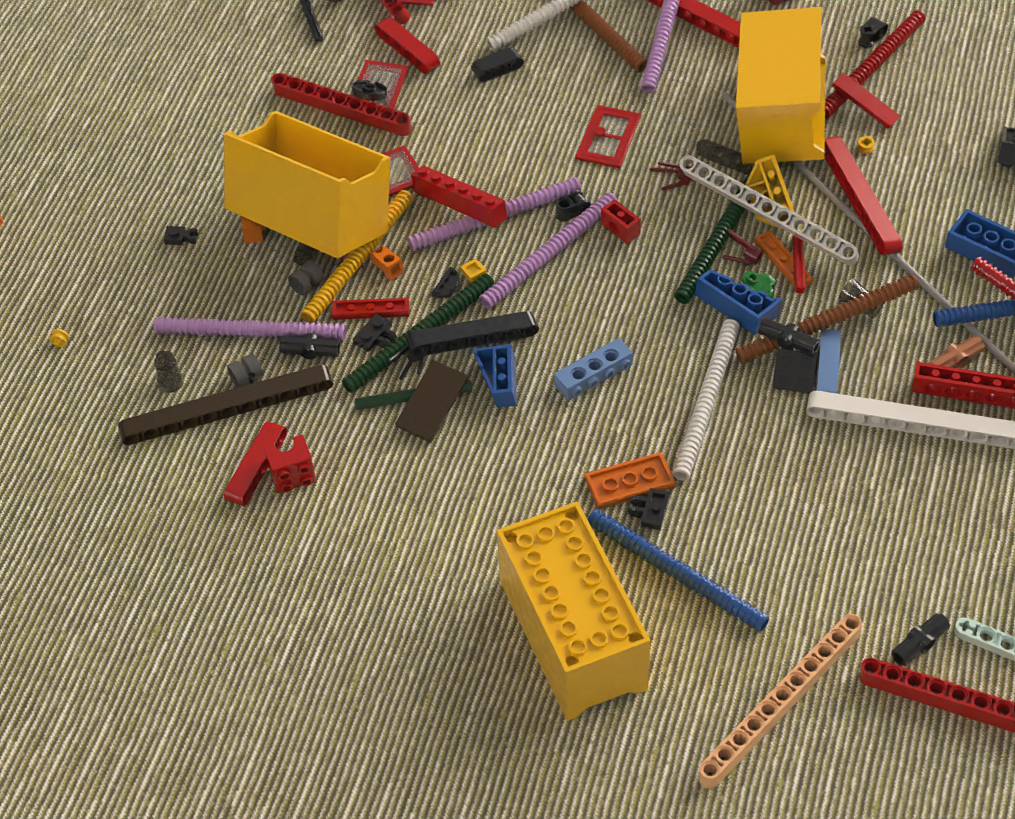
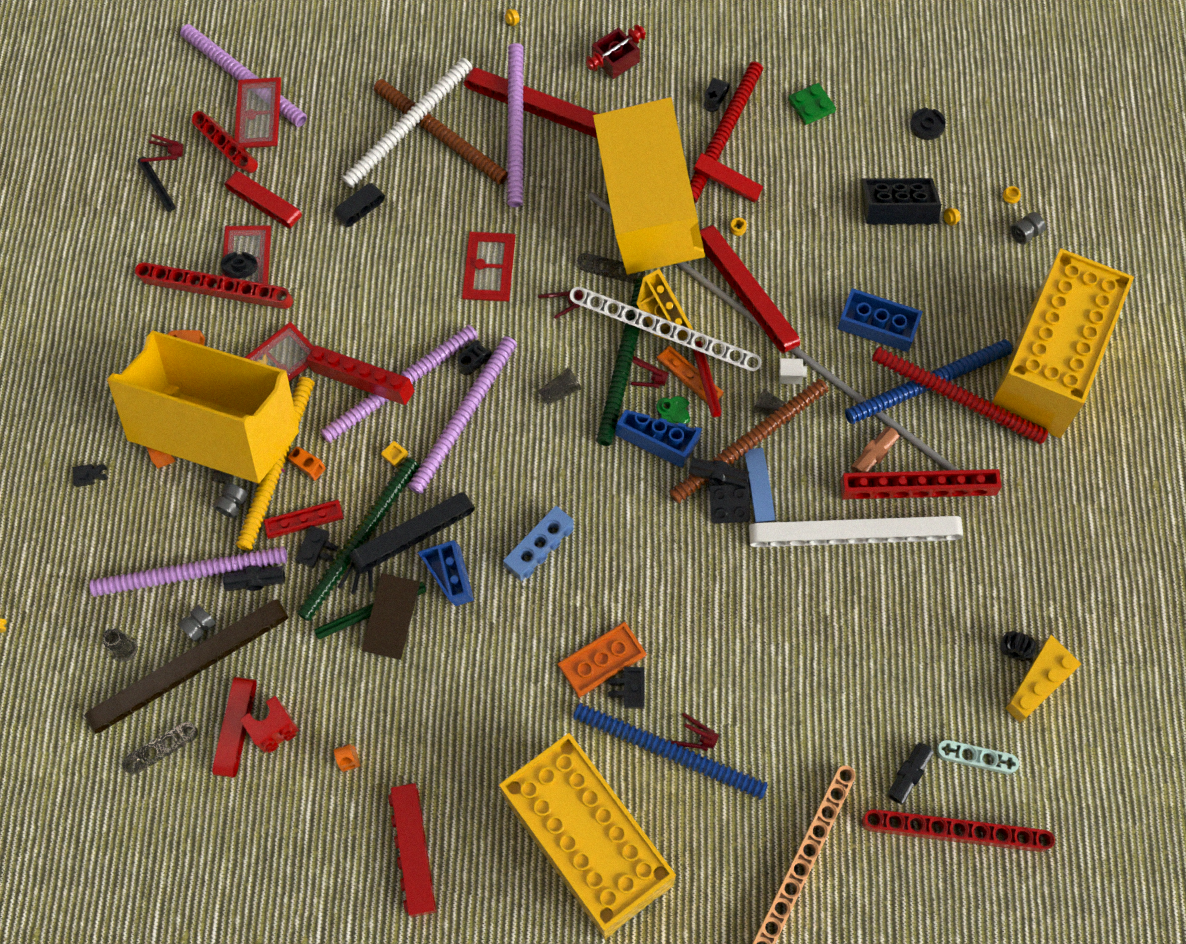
camera: 15 degrees left, 15 degrees up
black plate [431,266,460,298] -> none
red brick [601,199,641,244] -> none
white piece [672,319,740,481] -> none
none -> clear smoke beam [122,722,198,775]
none -> orange leg [334,744,361,772]
none -> red brick [388,783,437,918]
none -> clear smoke plant [538,367,581,406]
none -> dark red plant [667,713,719,751]
none -> white brick [779,358,807,384]
none -> green plate [788,83,836,125]

